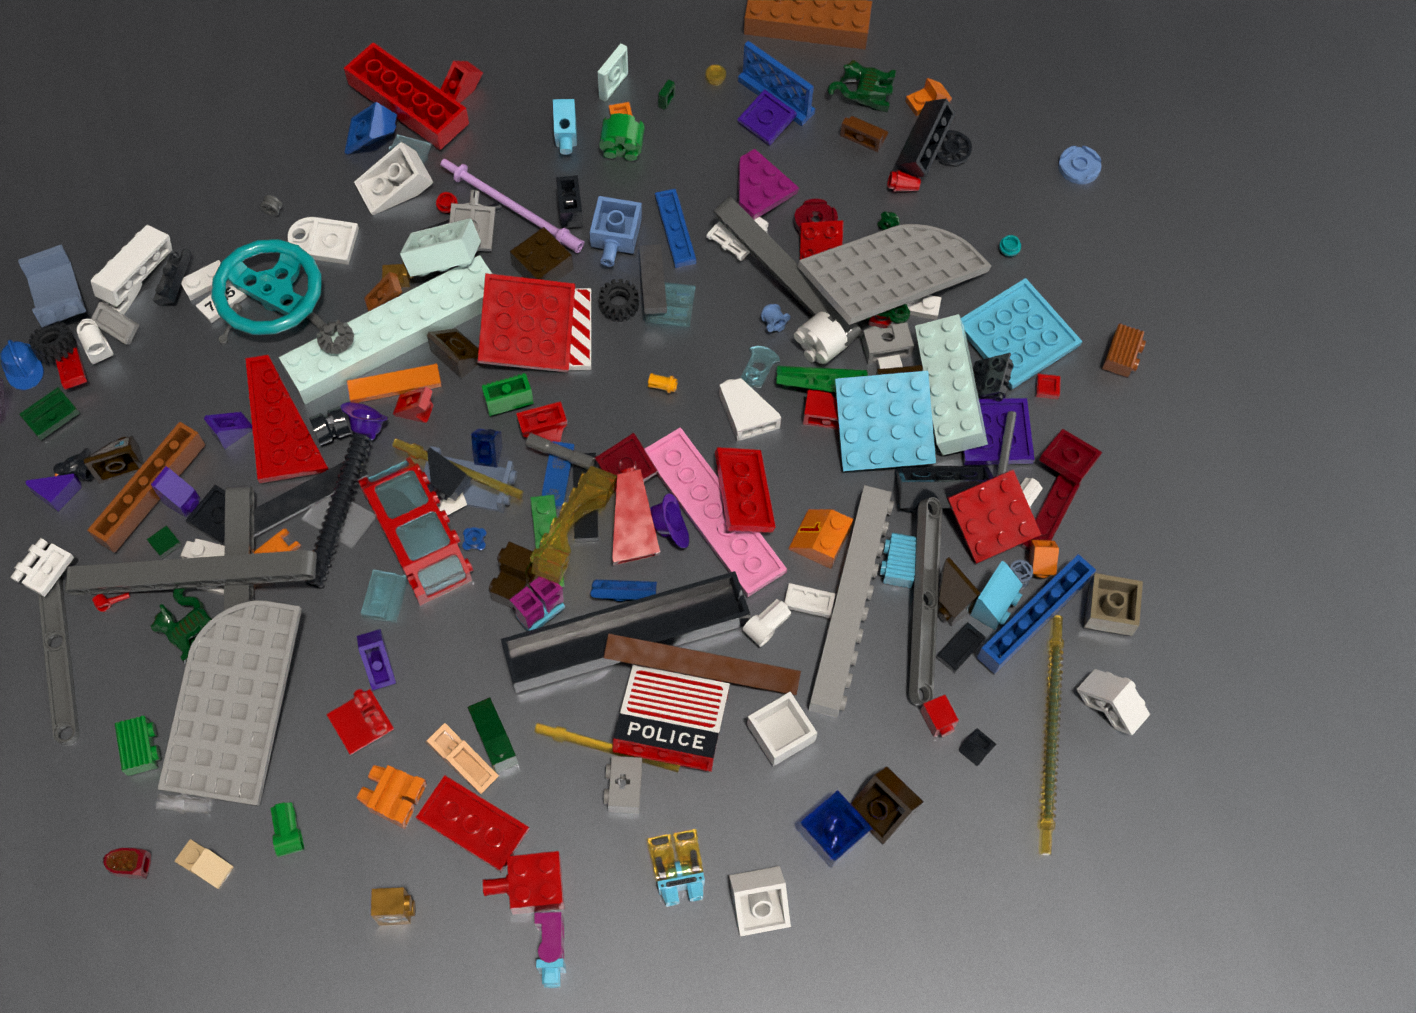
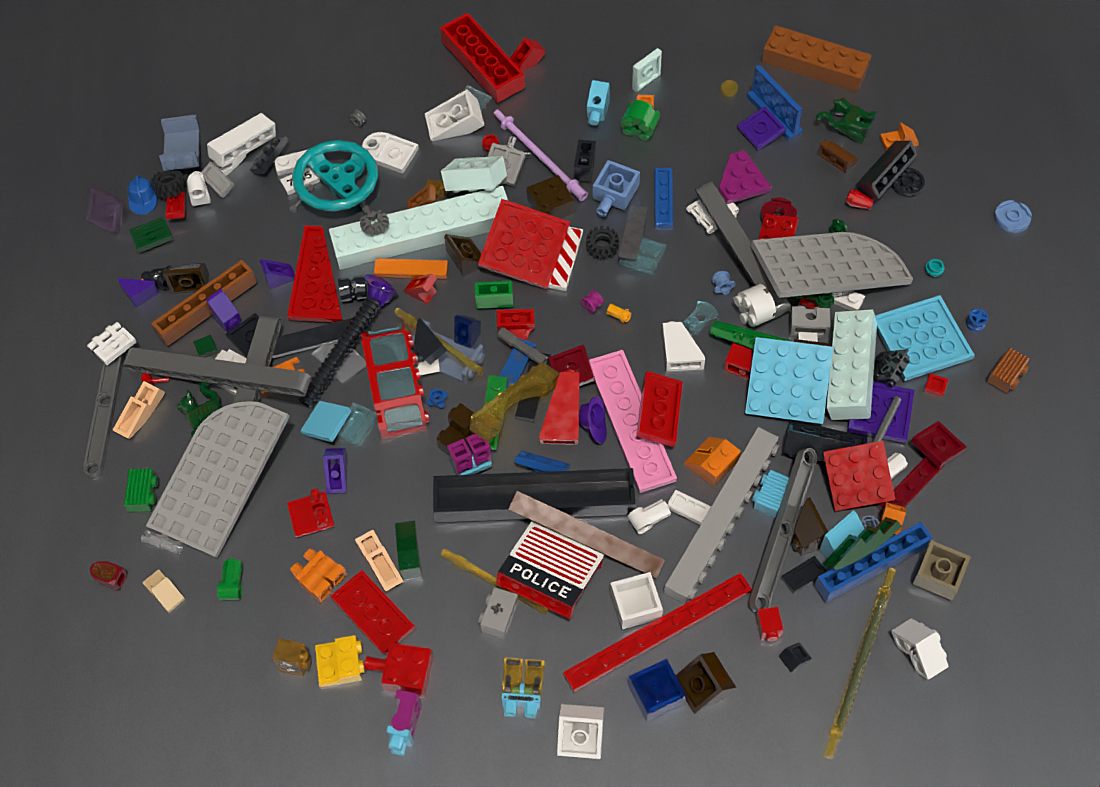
camera: 20 degrees right, 5 degrees down
blue slope [344,102,397,155] -> none
dark green tile [658,79,675,110] -> none
none -> light nougat slope [113,381,165,439]
none -> medium azure tile [300,401,351,442]
none -> yellow plate [315,635,365,688]
none -> red plate [563,573,752,692]
none -> magenta wheel [581,290,604,313]
none -> dark green slope [822,517,902,570]
none -> blue wheel [966,308,988,332]

